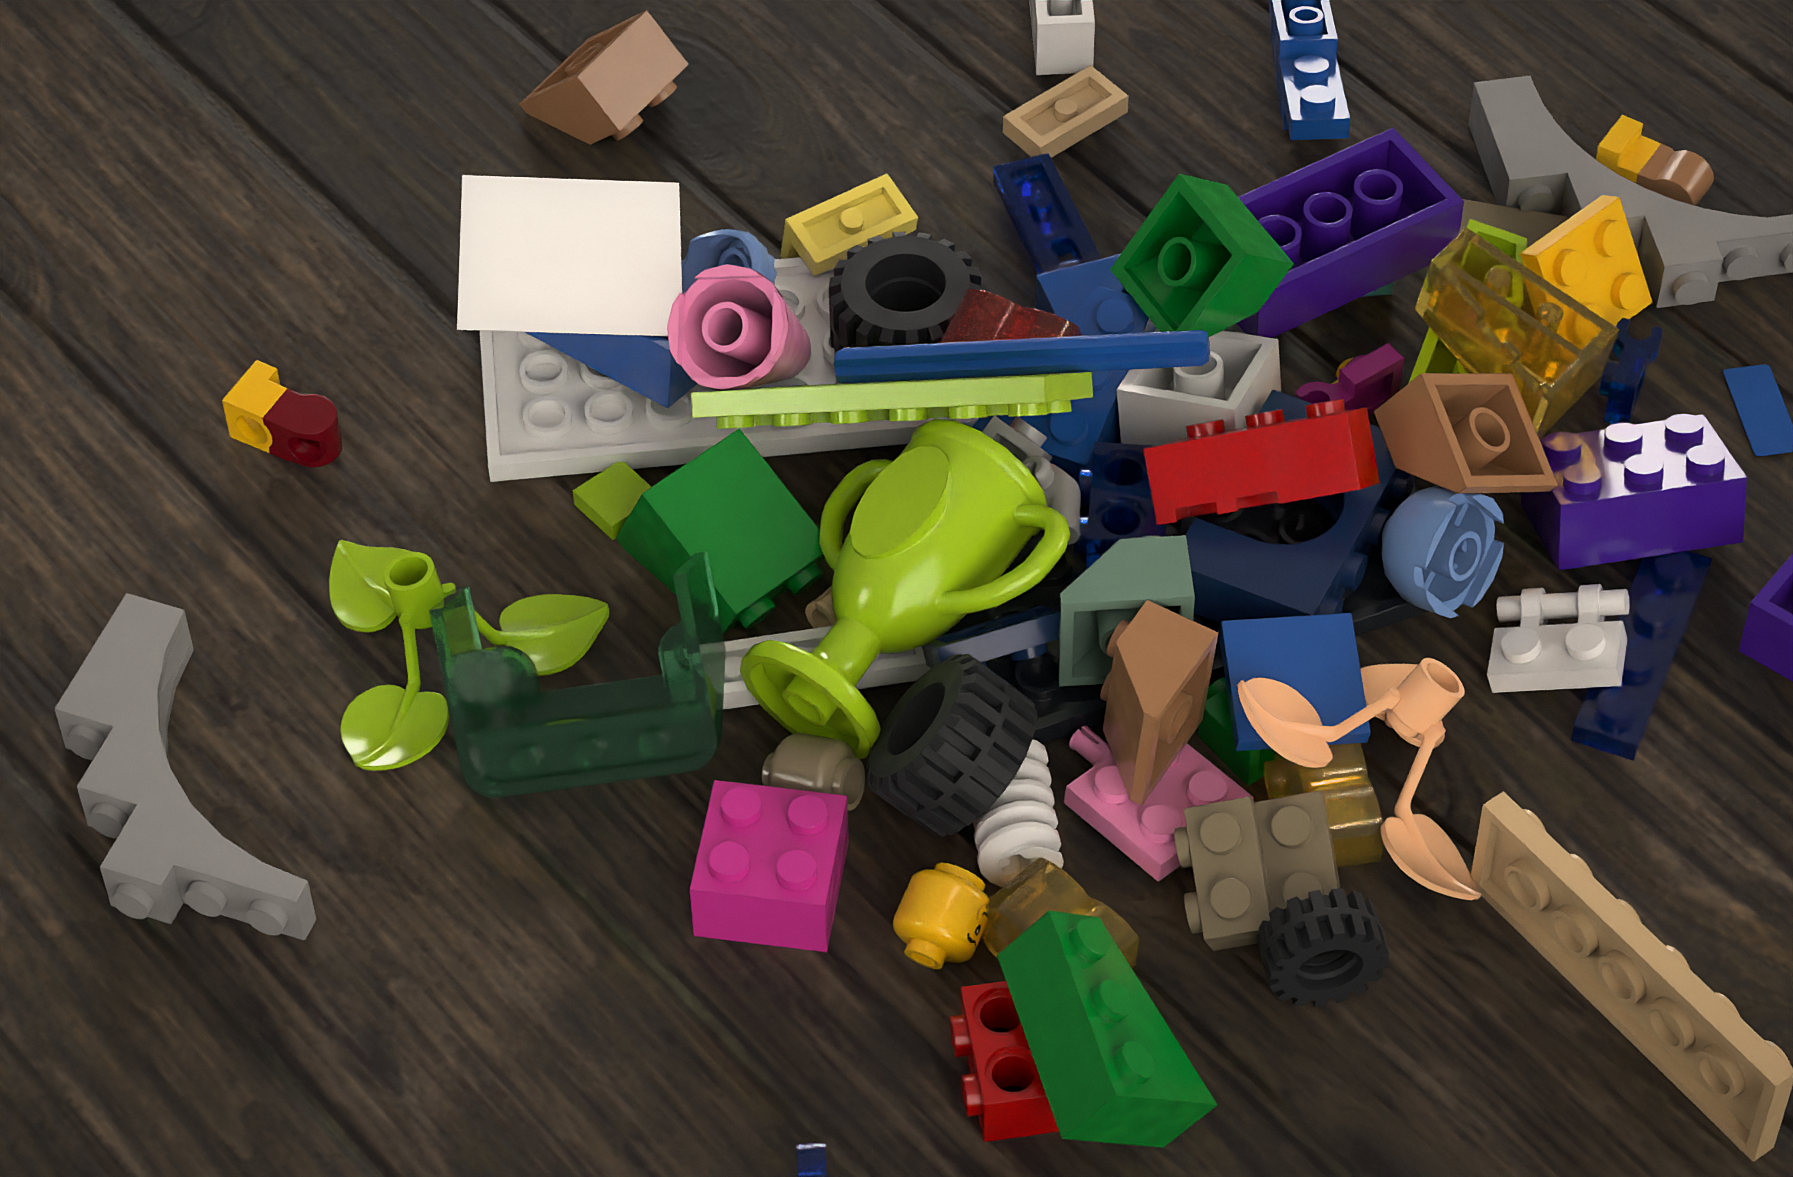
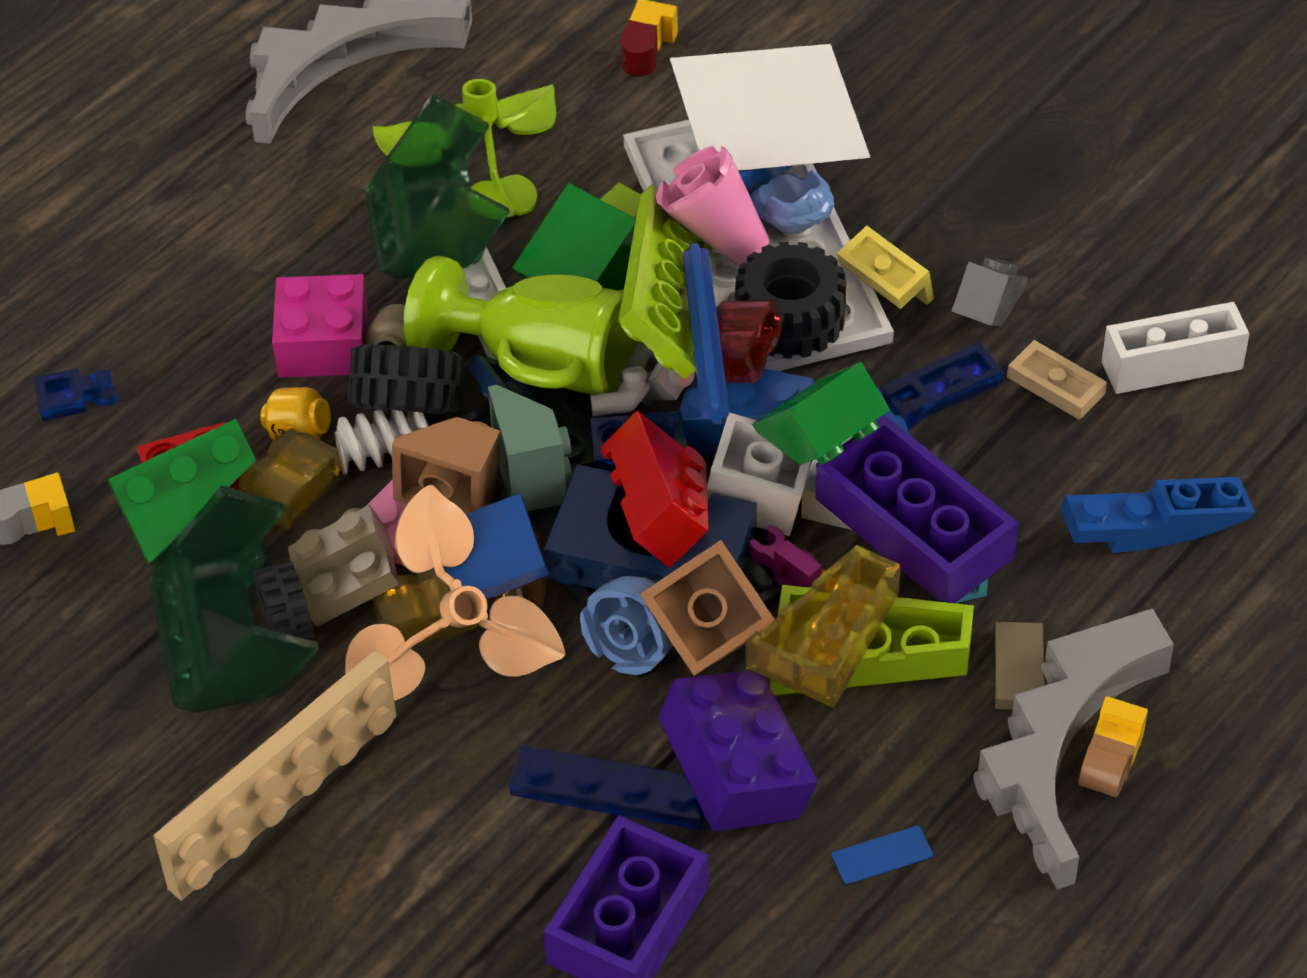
camera: 80 degrees right, 0 degrees up
medium nougat slope [519,10,689,145] -> none
white plate [1487,584,1630,693] -> none
yellow plate [1520,195,1653,362] -> none
clear blue plate [1599,318,1662,424] -> none
none -> clear green windscreen [150,485,319,713]
none -> dark grey slope [951,257,1029,326]

